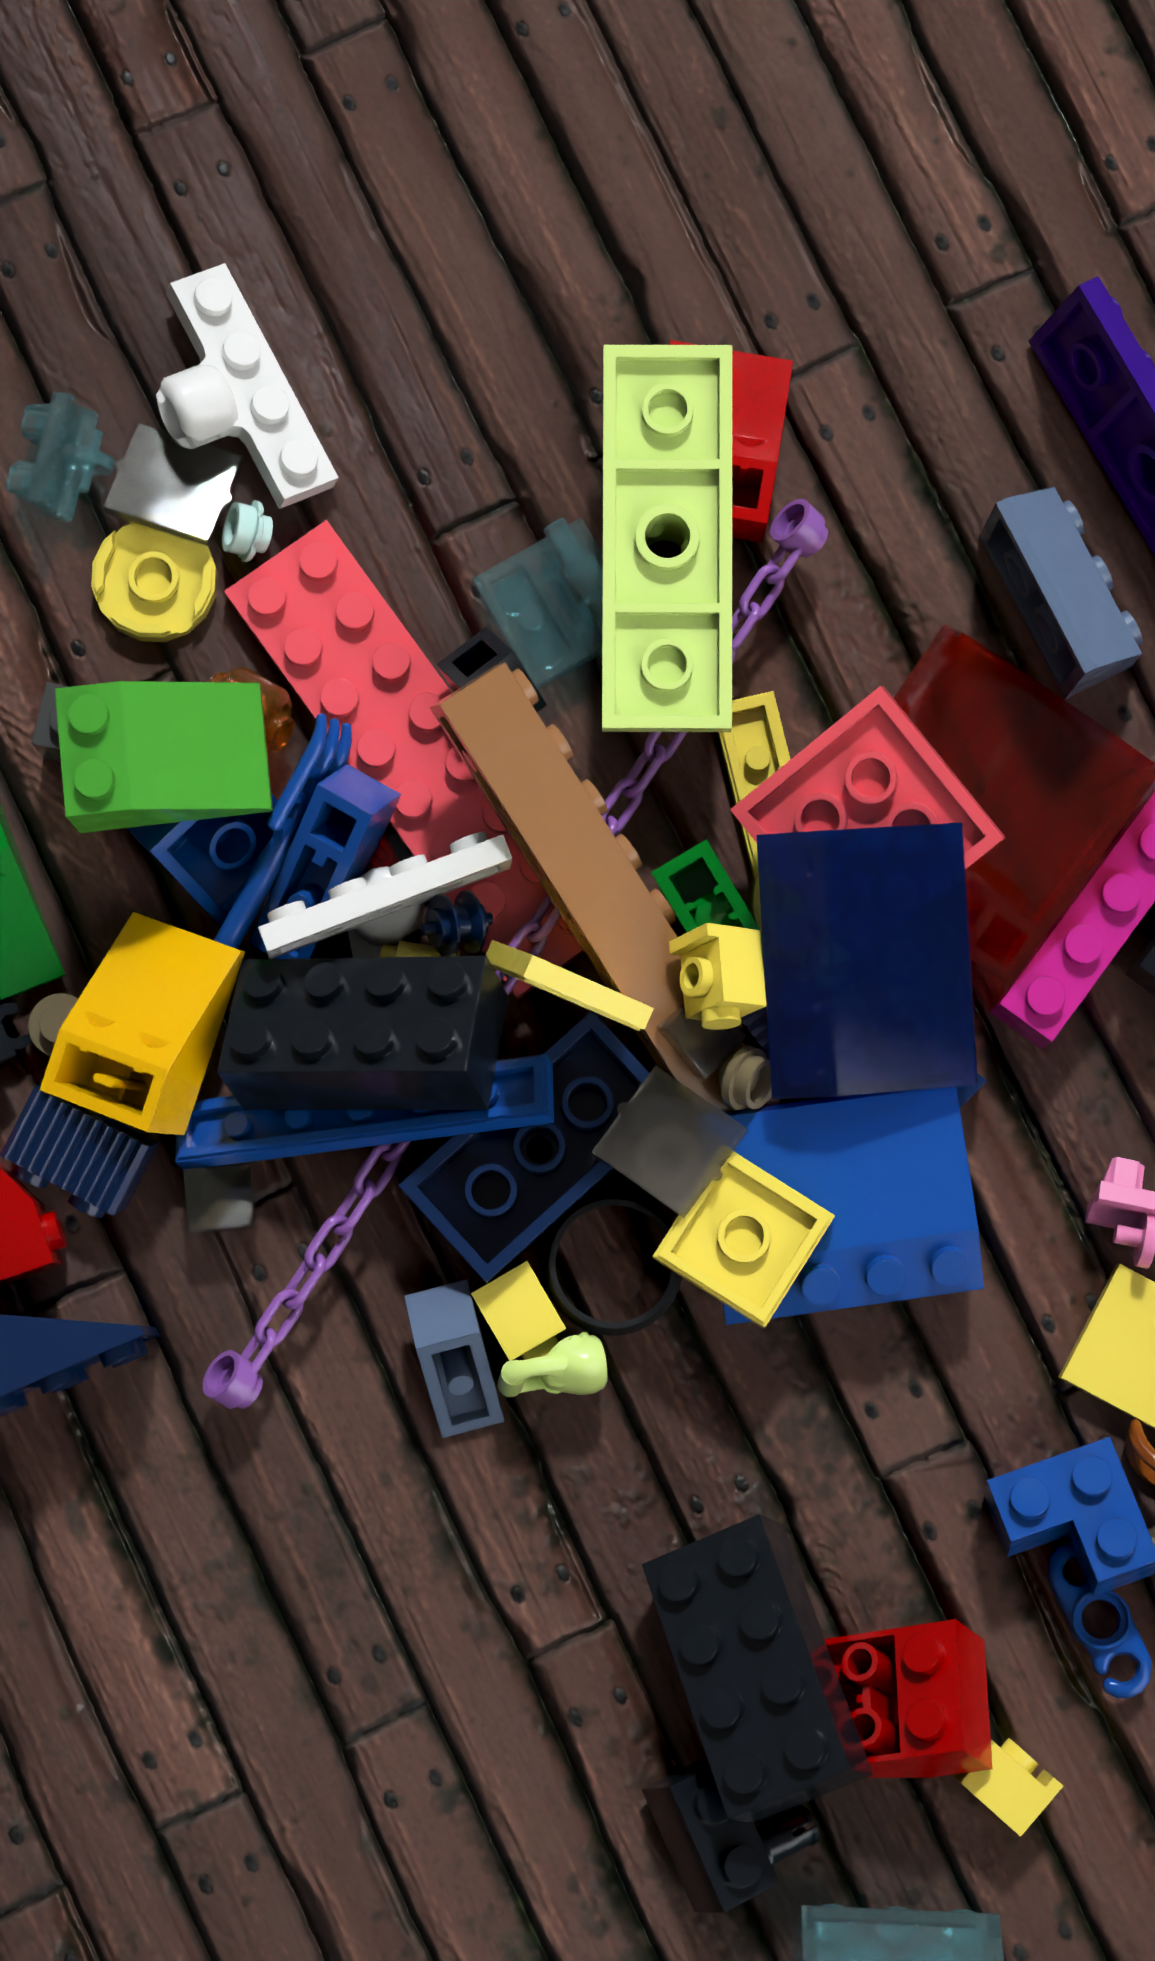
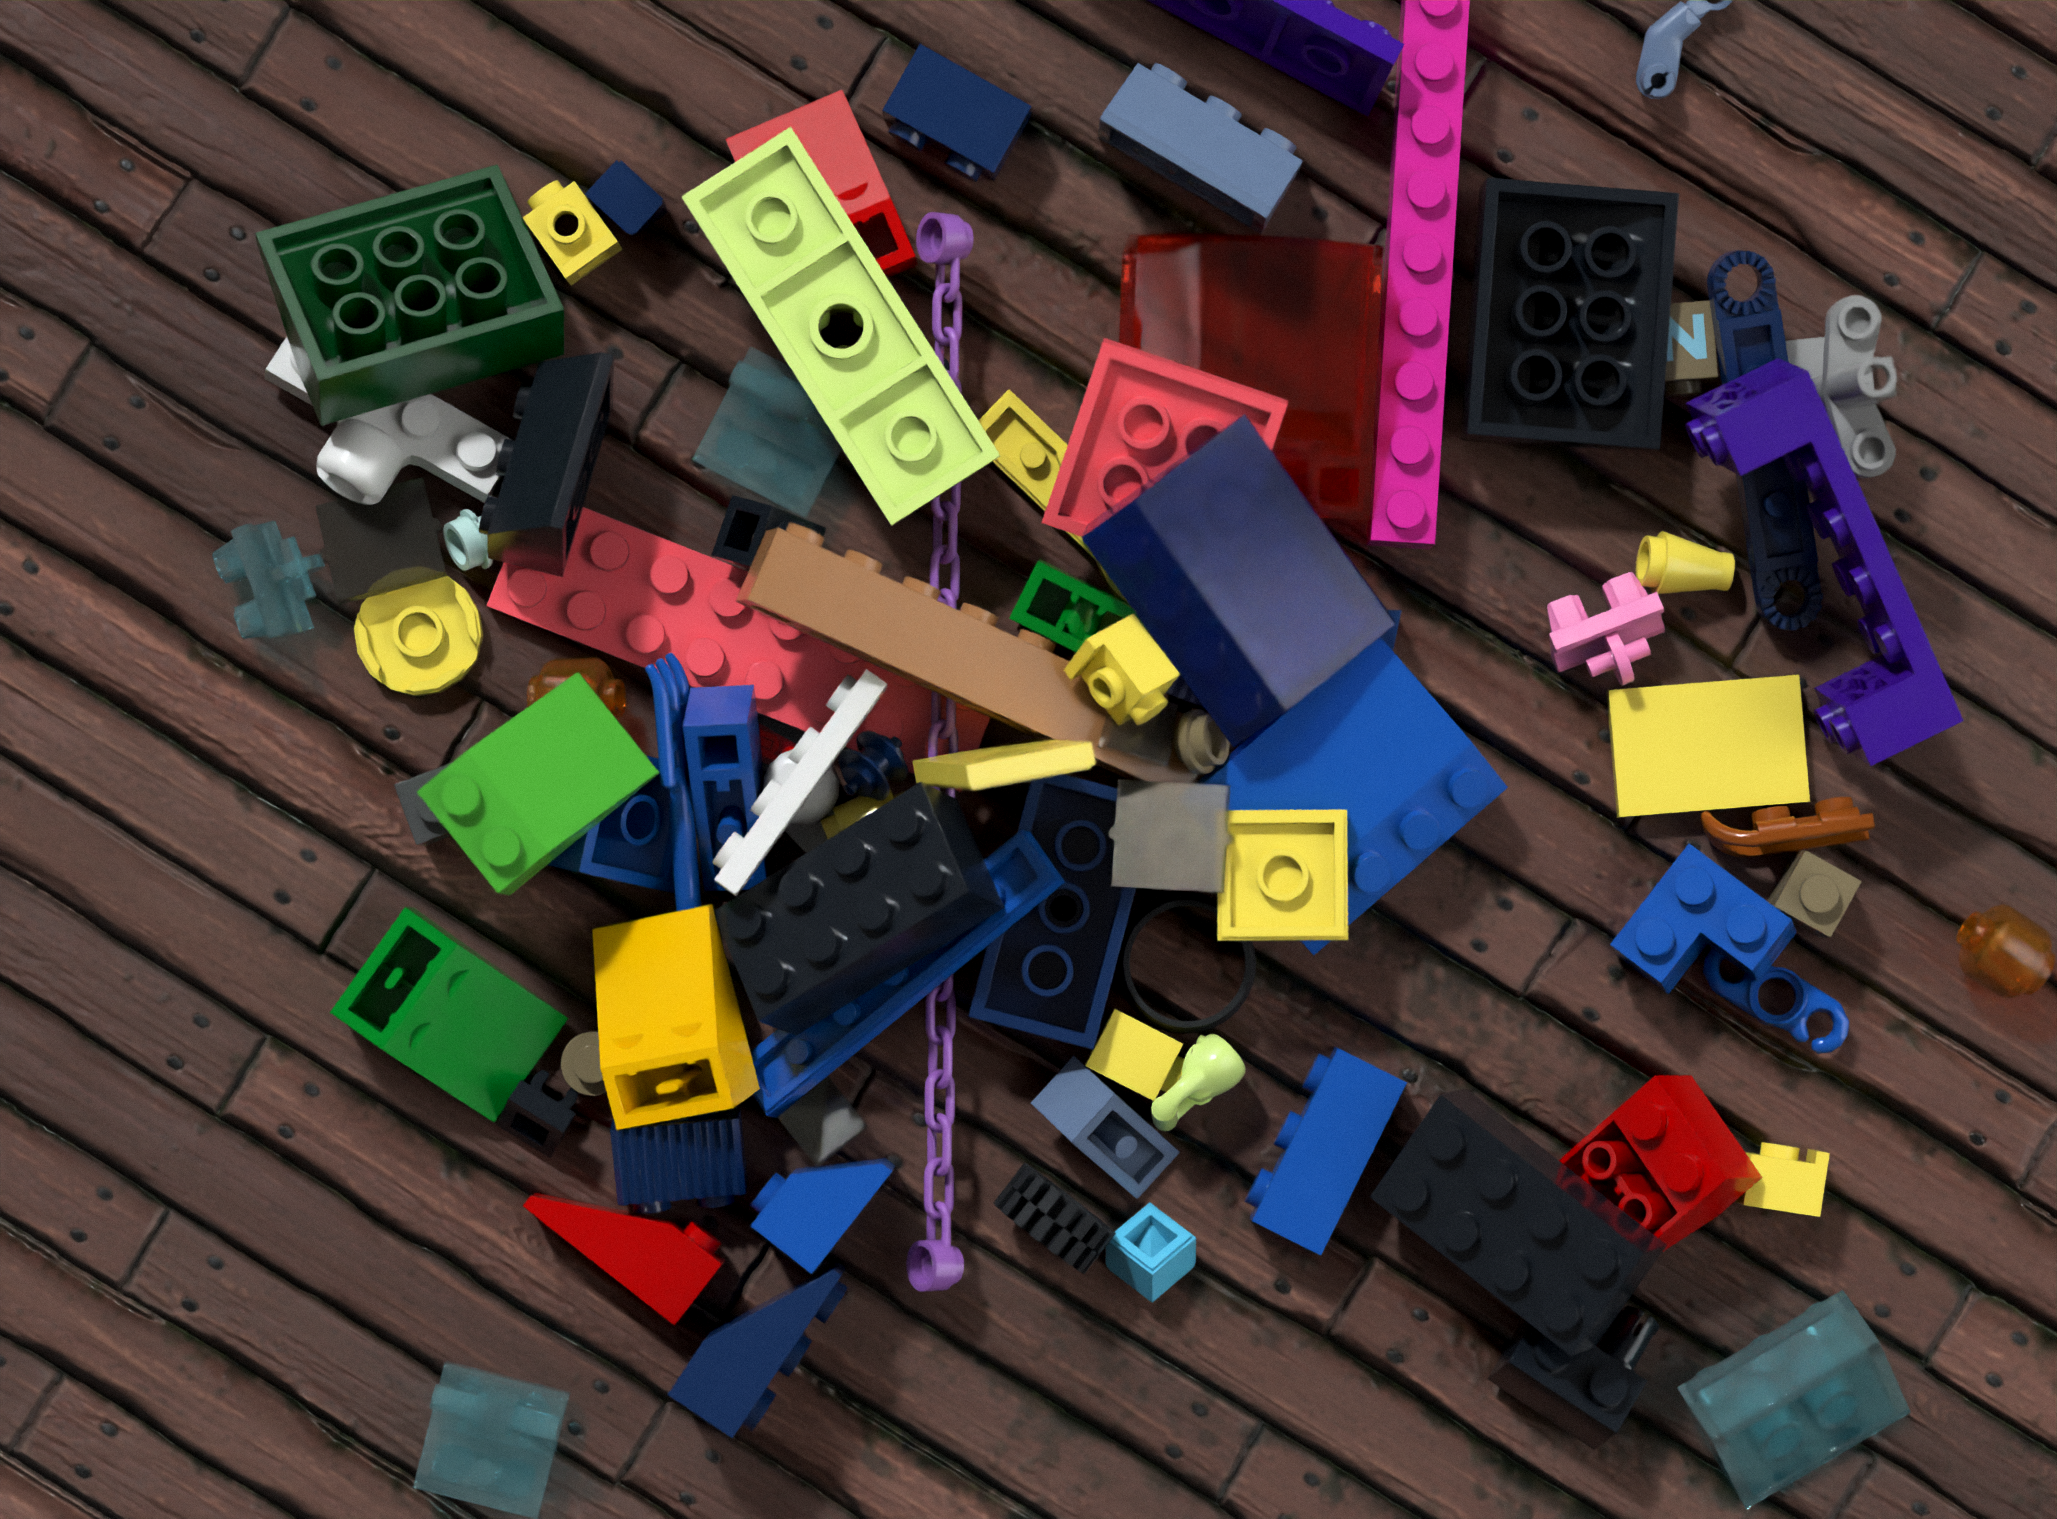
camera: 30 degrees left, 5 degrees up
none -> dark green slope [255,164,564,426]
none -> black slope [479,352,614,577]
none -> light yellow brick [522,180,622,286]
none -> dark blue slope [585,160,667,235]
none -> blue slope [750,1158,895,1274]
none -> dark blue brick [882,44,1032,182]
none -> black tyre [993,1162,1116,1274]
none -> medium azure slope [1106,1202,1196,1302]
none -> blue brick [1245,1047,1407,1256]

